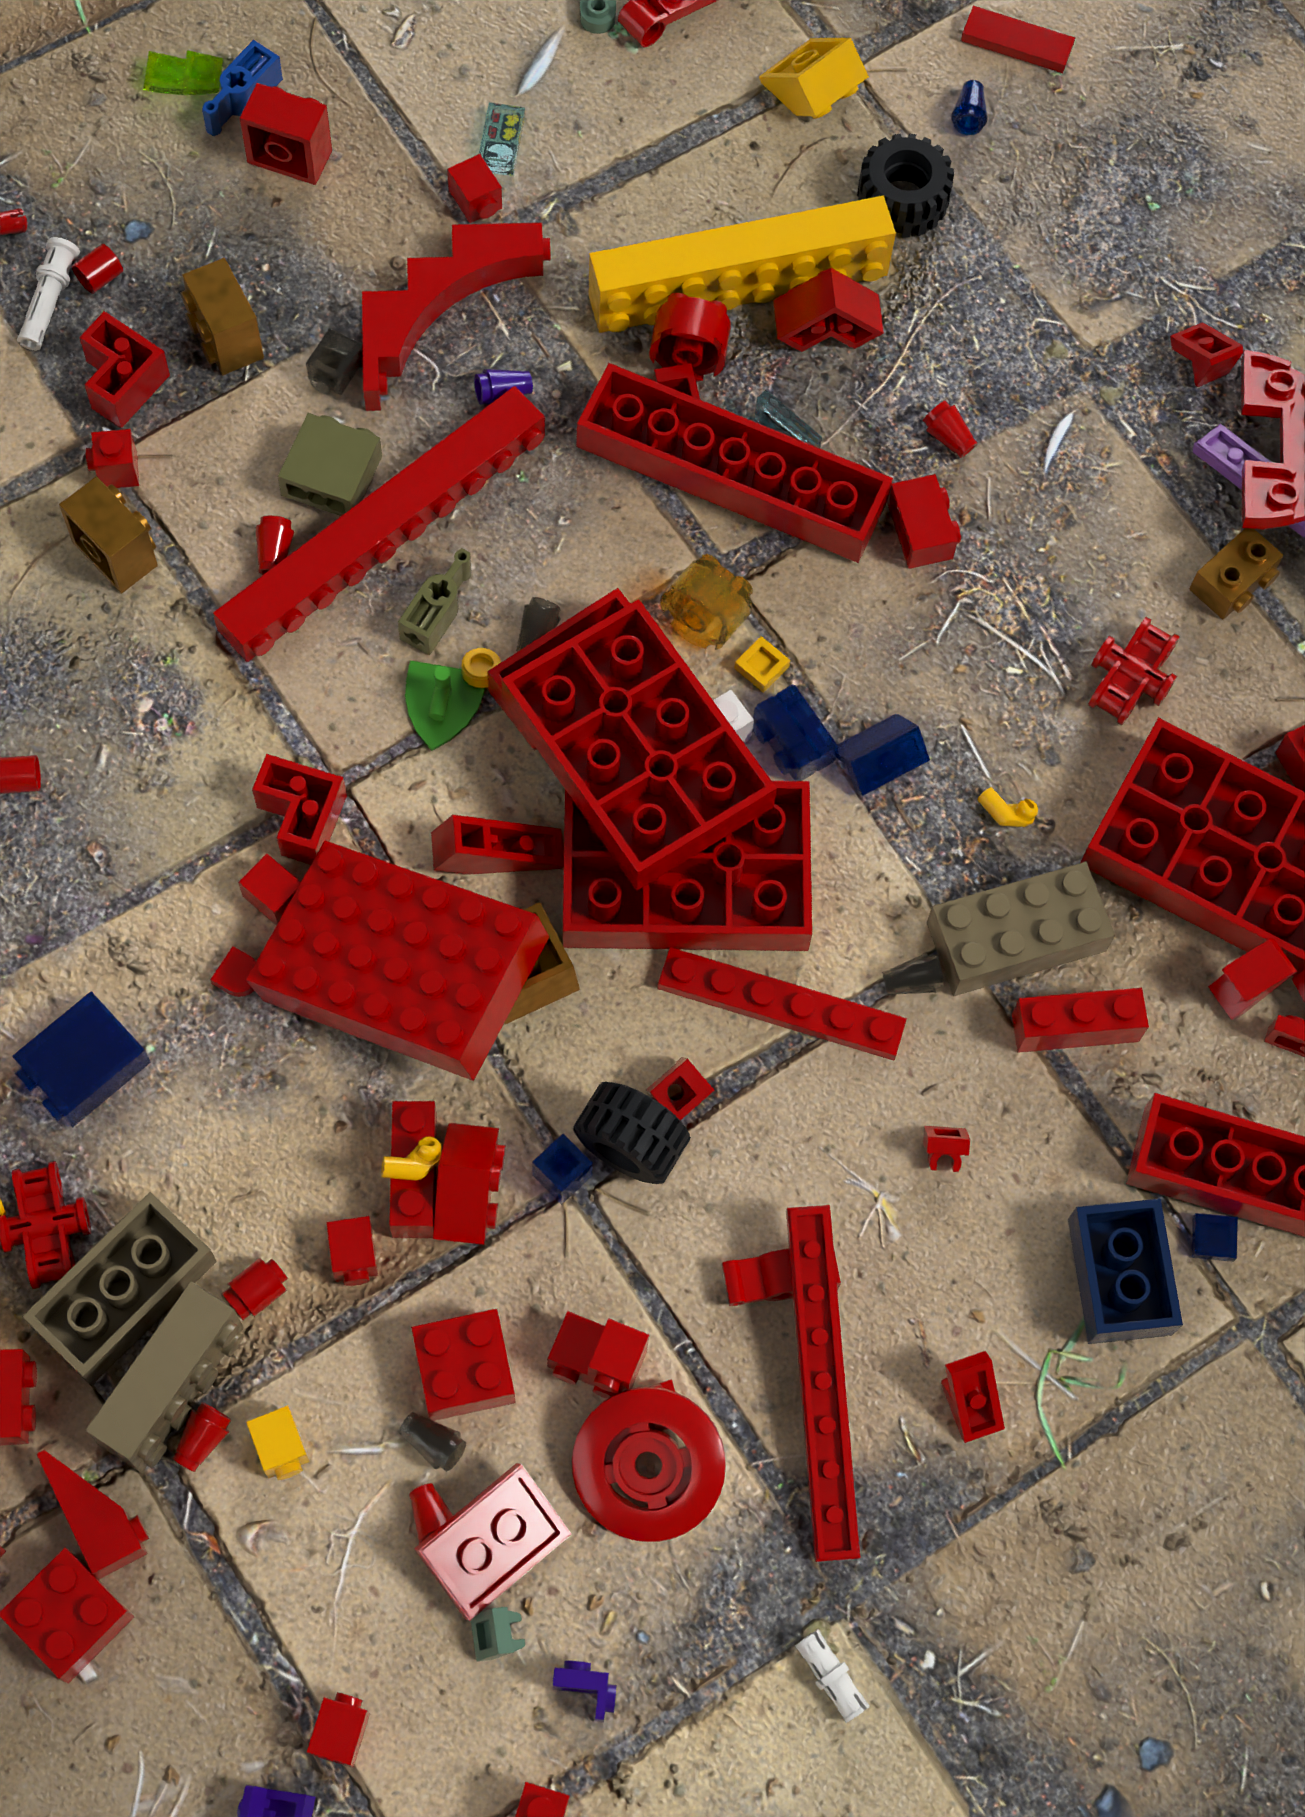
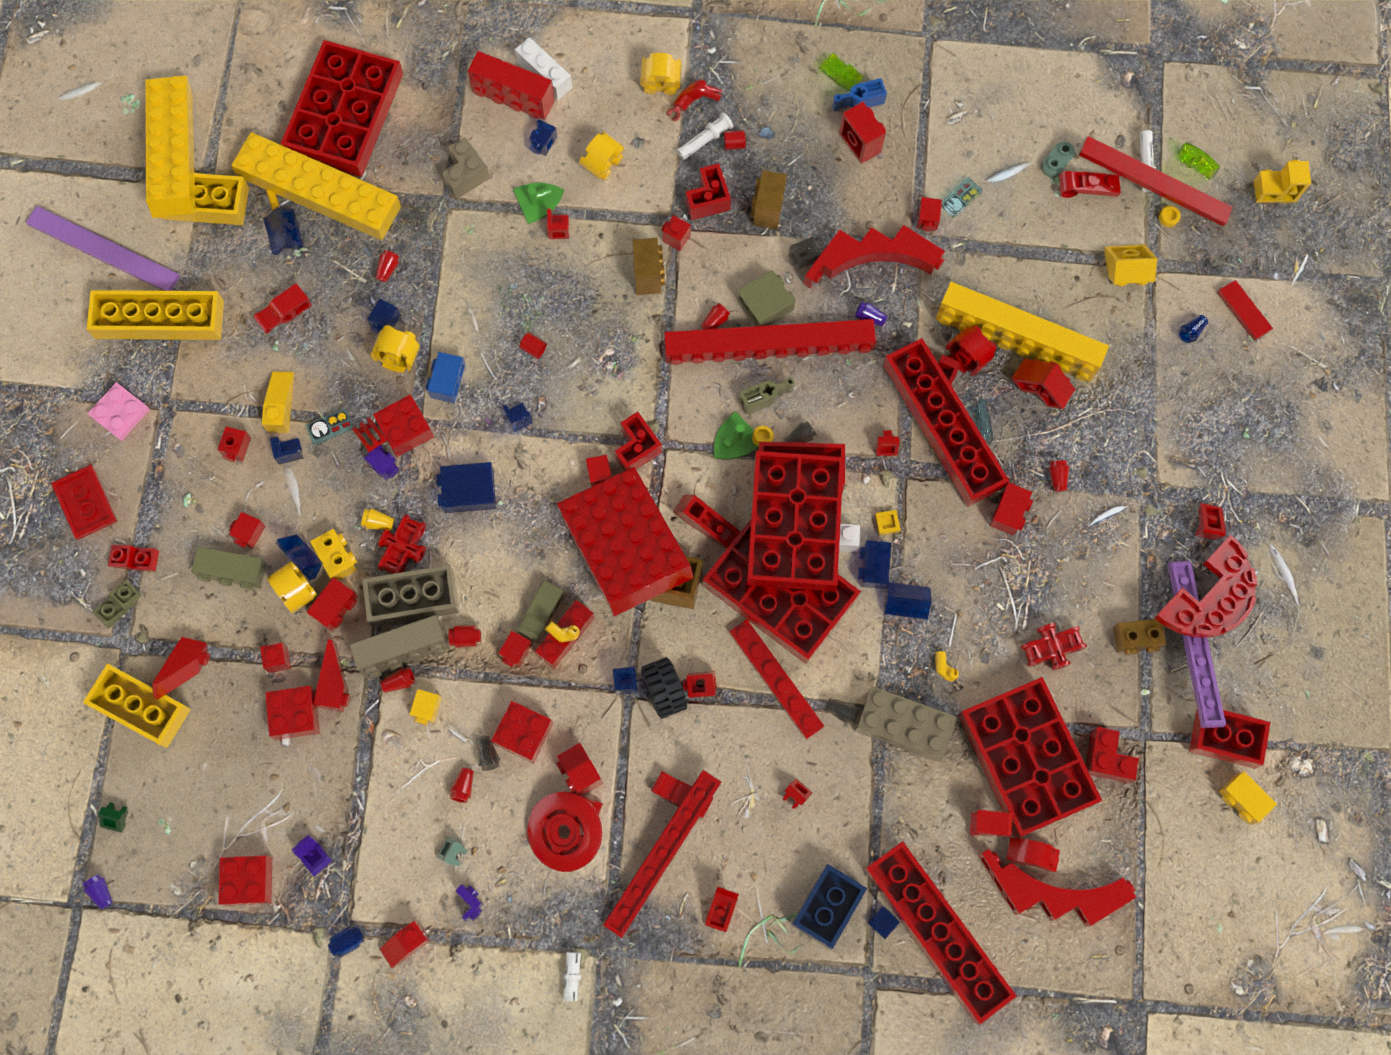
camera: 40 degrees right, 5 degrees up
red tile [210,946,256,997] -> none
red brick [307,1692,370,1768] -> none
tile [414,1463,572,1621] -> none
red brick [433,1123,506,1245] -> none
clear yellow brick [660,554,753,650] -> none
black tyre [857,134,954,238] -> none
red brick [1012,987,1149,1053] -> none
none -> clear blue panel [503,403,533,432]
none -> olive piece [517,580,565,642]
none -> red tile [876,430,900,456]

